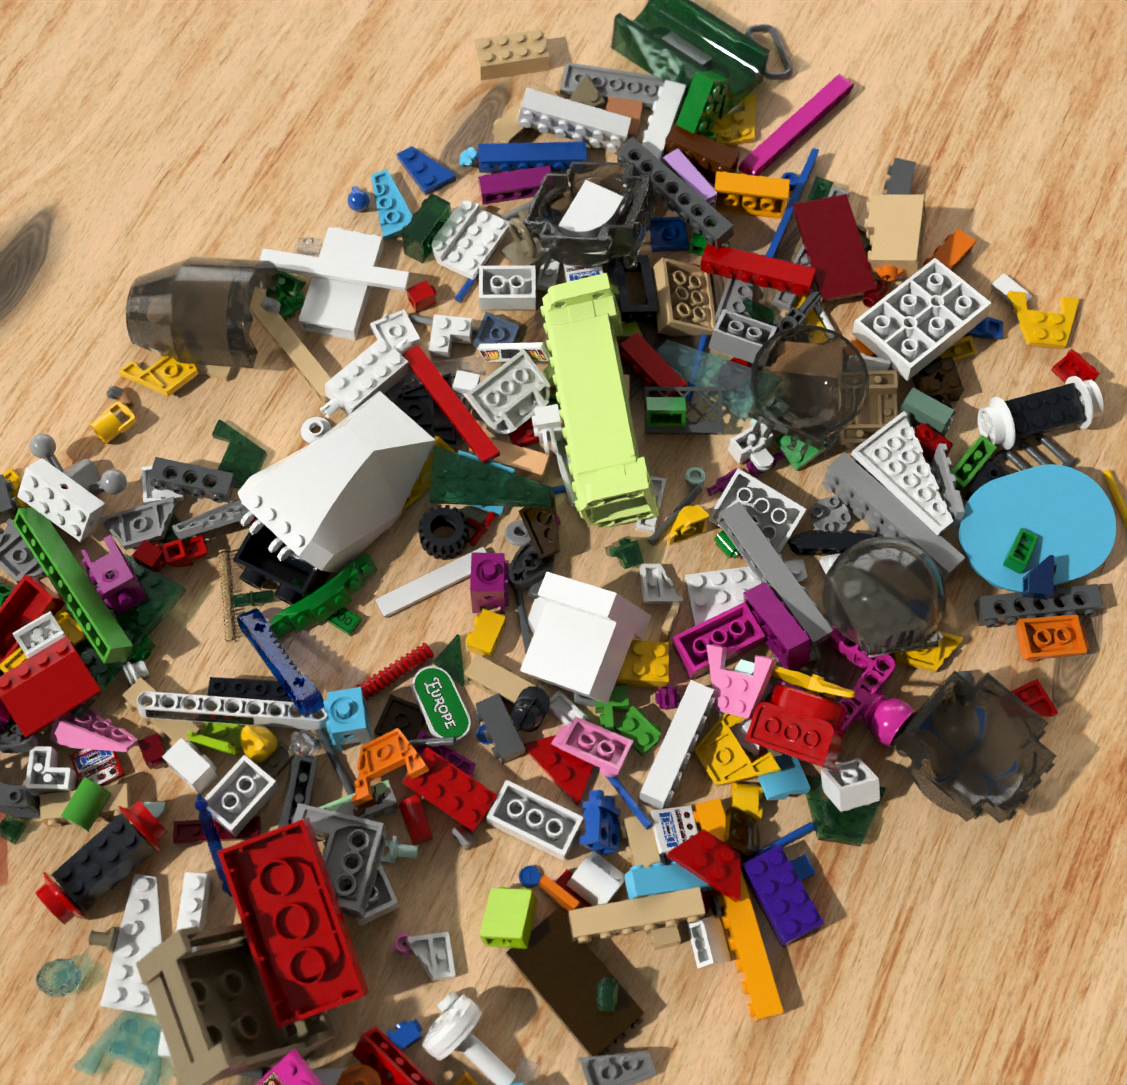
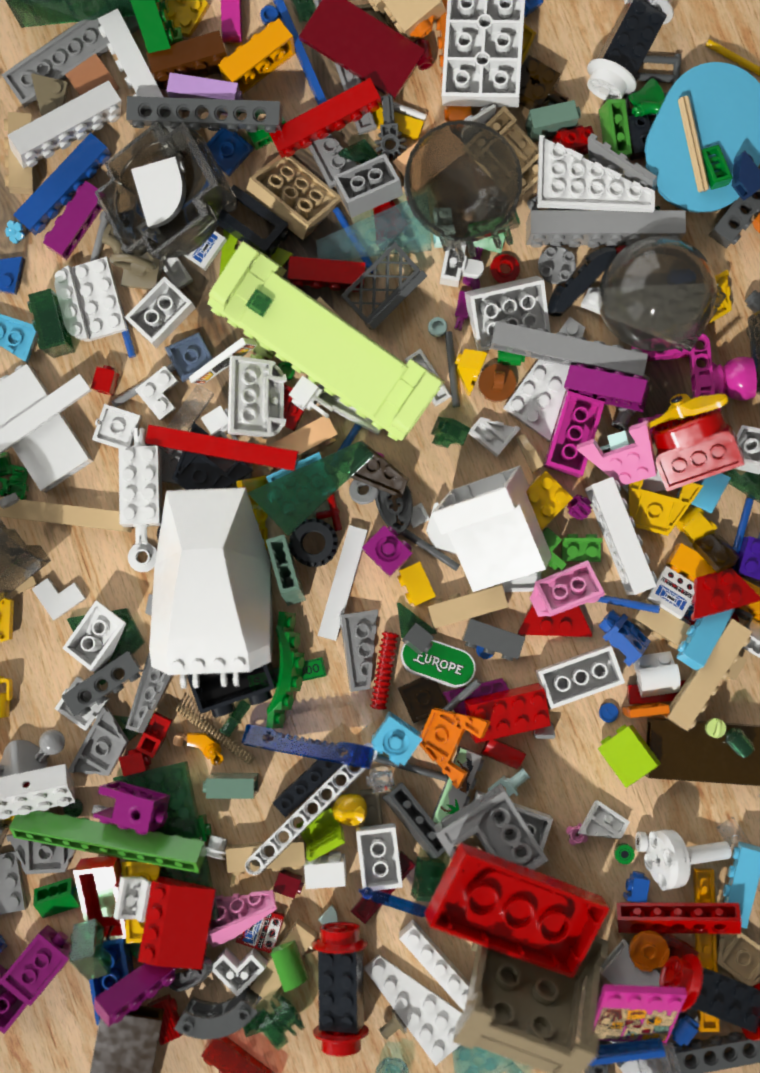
camera: 40 degrees left, 20 degrees up
black piece [511,686,550,732] -> none
green brick [646,397,686,427] -> none
none -> white tile [32,578,86,620]
none -> white slope [62,600,126,671]
none -> clear green piece [63,798,83,818]
none -> light orange arm [172,732,223,766]
none -> sand green brick [203,773,258,799]
none -> clear green tile [246,289,274,317]
none -> clear green wheel [254,993,305,1051]
none -> sand green brick [266,534,306,606]
none -> light grey wing [340,609,378,692]
none -> dark grey brick [401,623,434,655]
none -> dark orange tile [478,364,516,402]
none -> red piece [490,254,520,283]
none -> green tile [614,843,635,864]
none -> green arm [628,78,665,117]
none -> tan axle [678,96,709,192]
none -> yellowish green tile [705,718,726,738]

